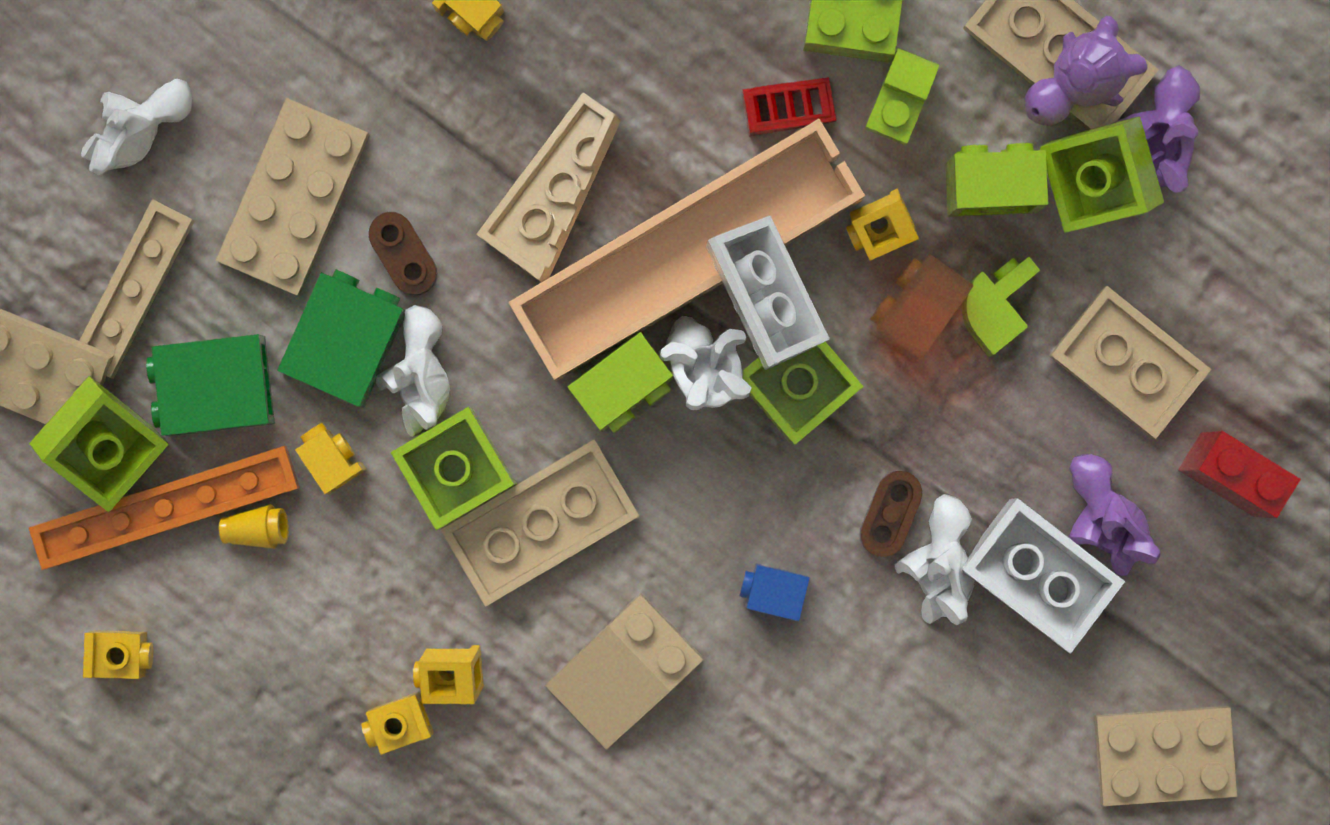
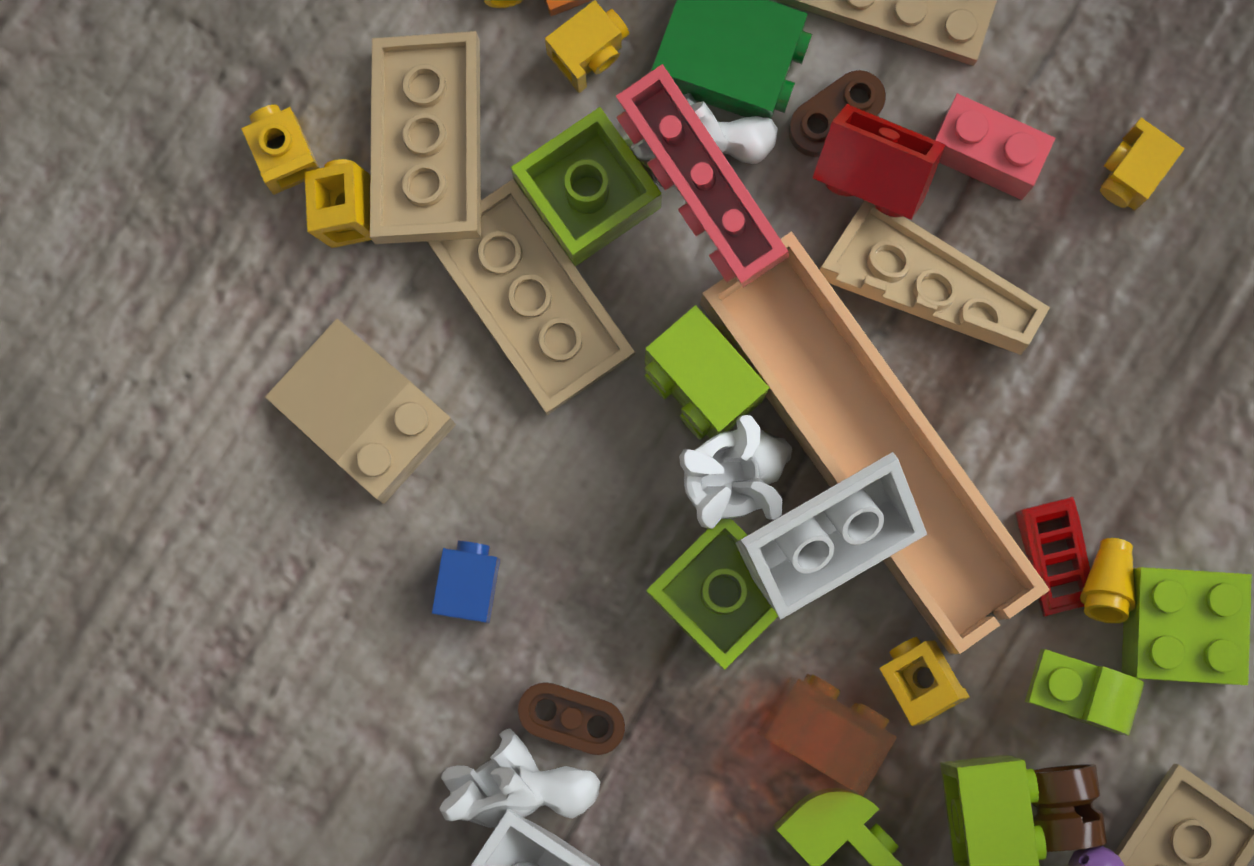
camera: 85 degrees right, 5 degrees down
none -> tan plate [370,31,481,244]
none -> coral brick [616,64,789,288]
none -> red brick [812,104,946,220]
none -> coral brick [934,93,1056,200]
none -> reddish brown wheel [1031,764,1107,852]
none -> yellow cone [1080,538,1136,623]

